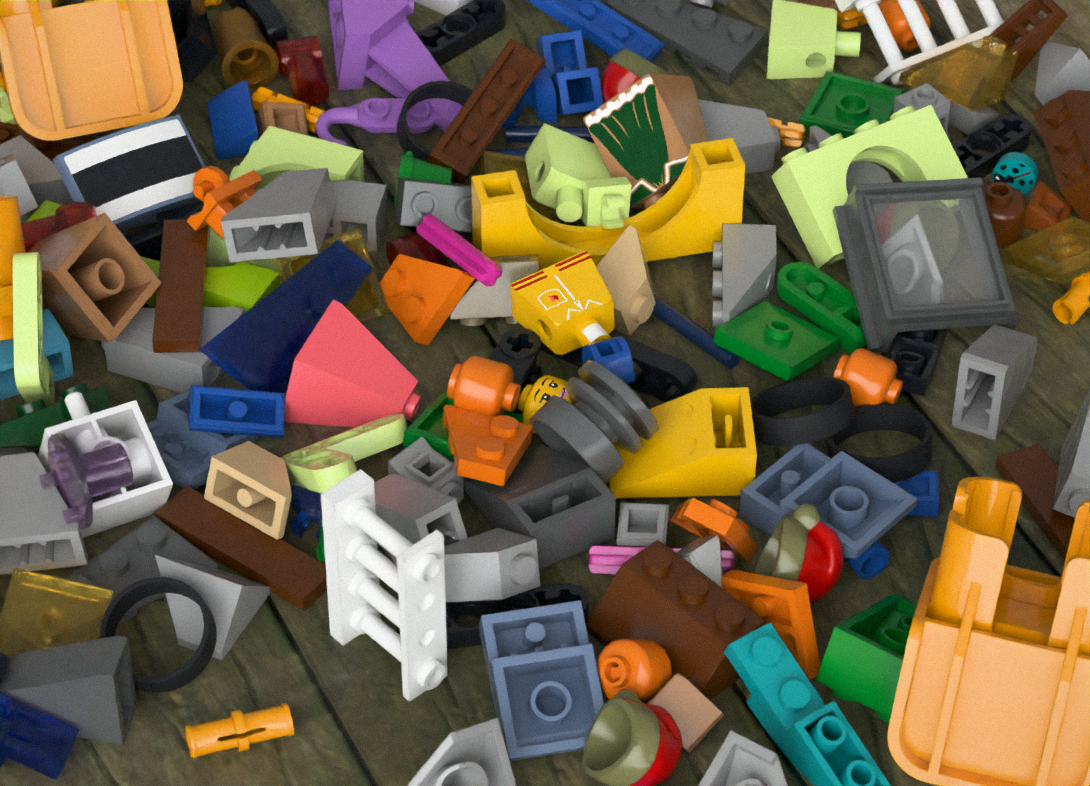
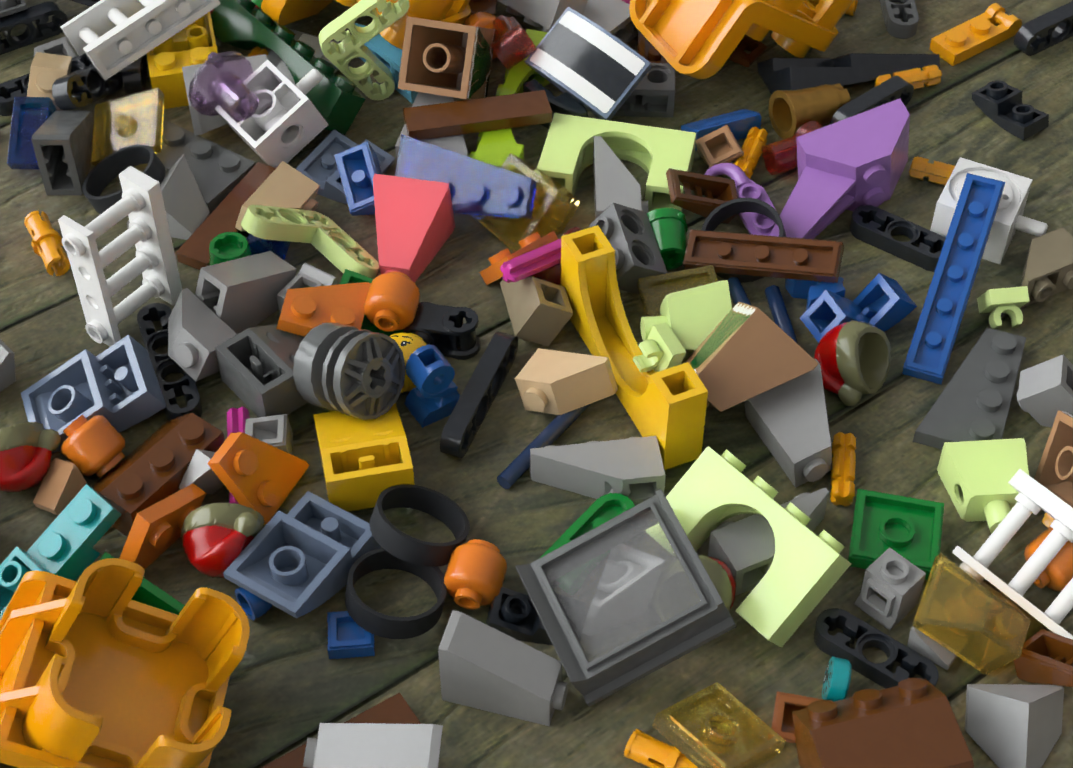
camera: 80 degrees right, 5 degrees up
orange hips [187,166,263,240] -> none
light grey slope [221,168,336,262] -> none
yellow torso [510,250,615,355] -> none
green plate [713,301,840,381] -> none
reddish brown head [981,182,1027,248] -> none
none -> reddish brown slope [666,168,738,224]

